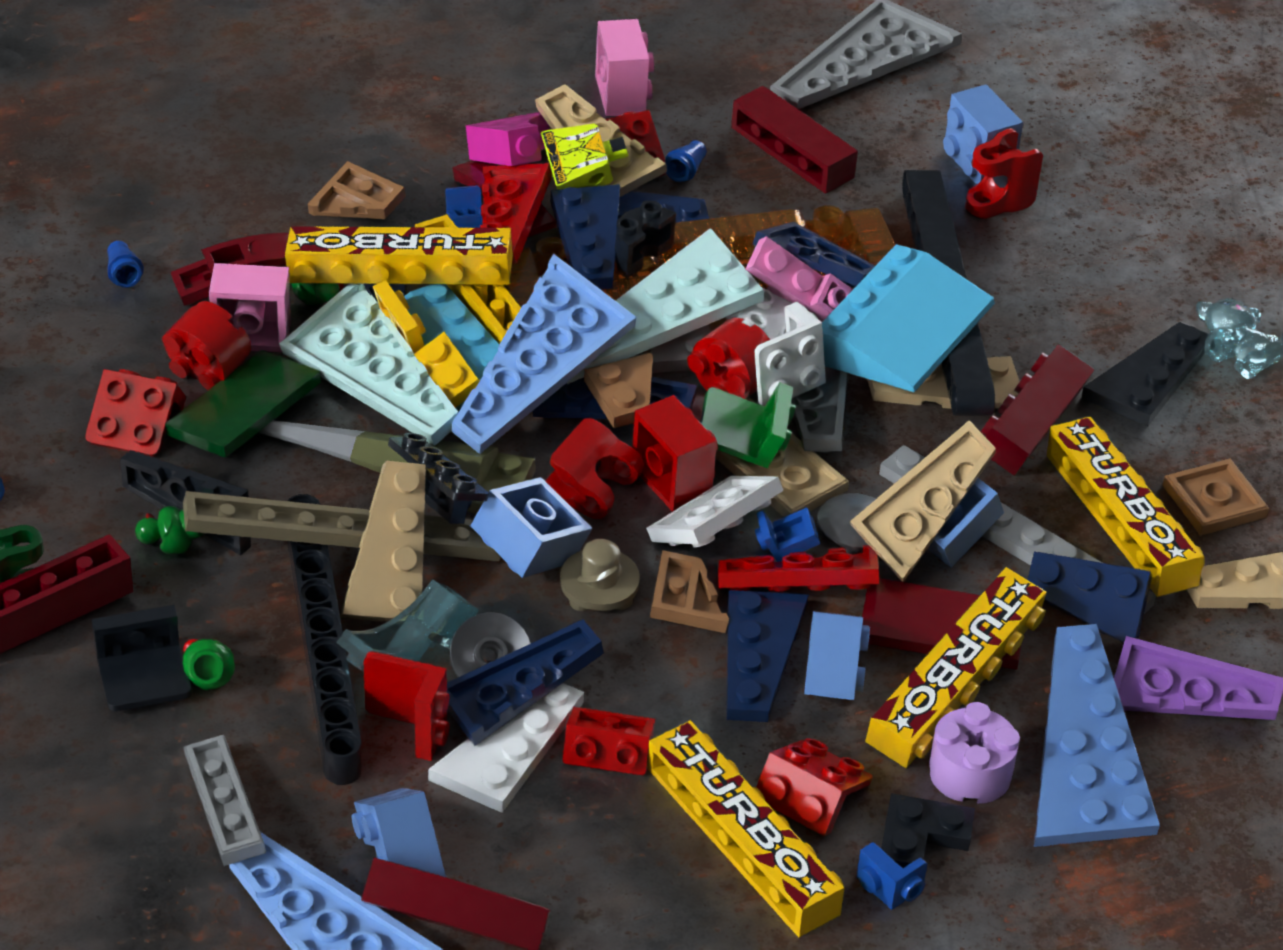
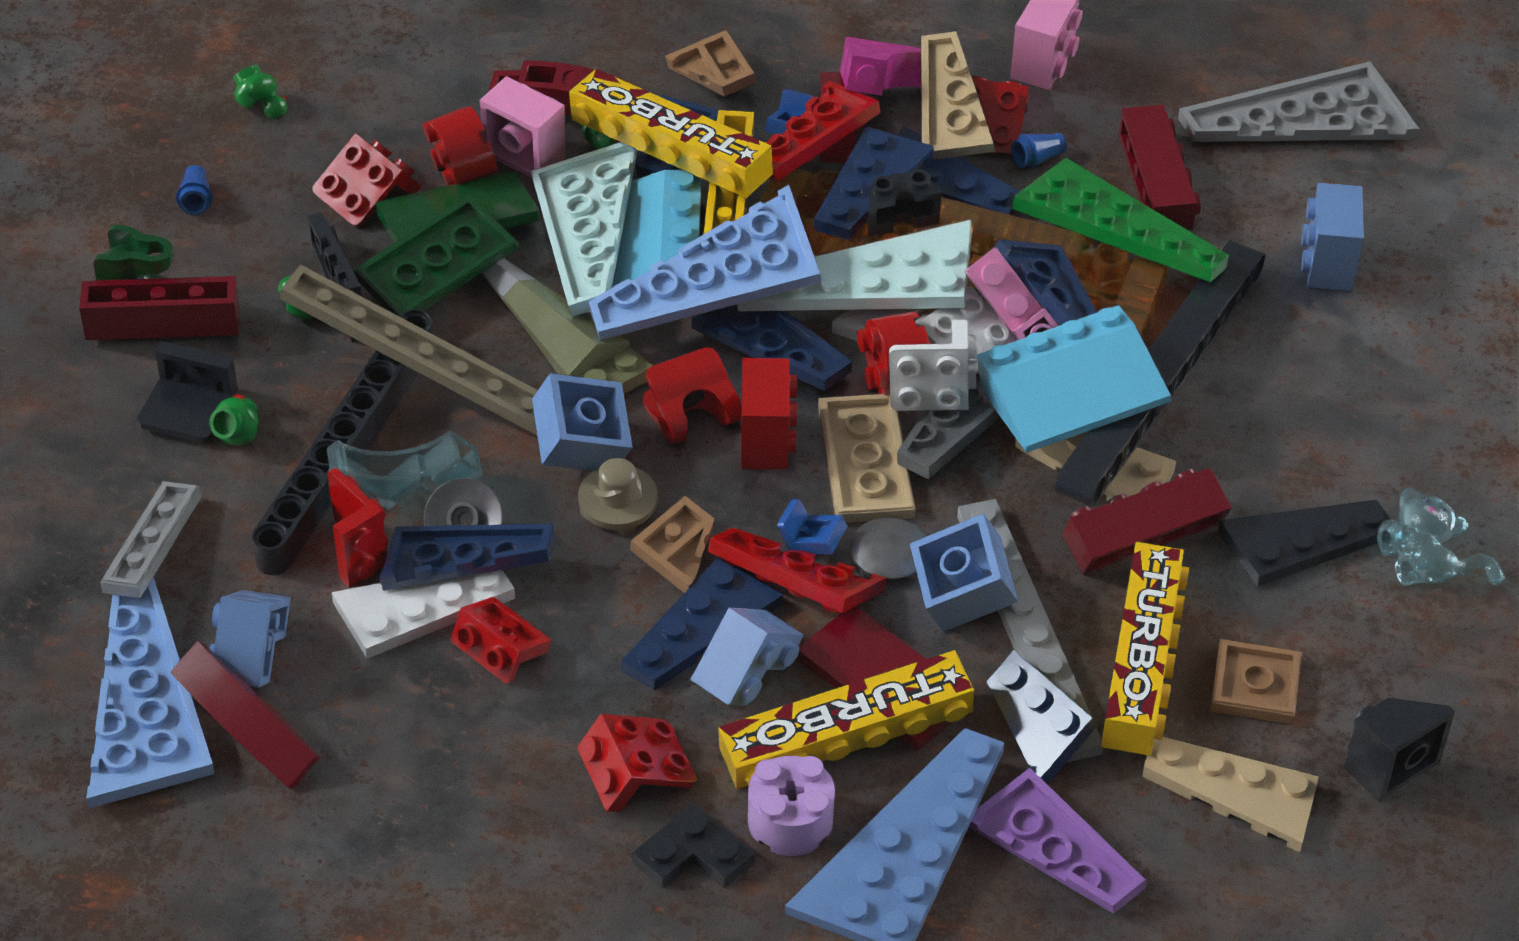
camera: 35 degrees right, 5 degrees up
blue cone [107,241,144,288] -> none
tan wing [340,461,426,624] -> none
yellow plate [372,280,426,356] -> none
black bracket [388,433,489,524] -> none
yellow plate [414,332,480,408] -> none
neon yellow torso [541,124,629,189] -> none
medium nougat wing [584,353,653,428] -> none
white plate [647,476,784,547] -> none
yellow brick [647,720,845,937] -> none
green bracket [700,382,796,469] -> none
tan wing [850,420,996,582] -> none
blue bracket [856,842,927,910] -> none
red piece [965,128,1043,219] -> none
none -> dark green tile [354,194,518,316]
none -> green wing [1012,158,1229,282]

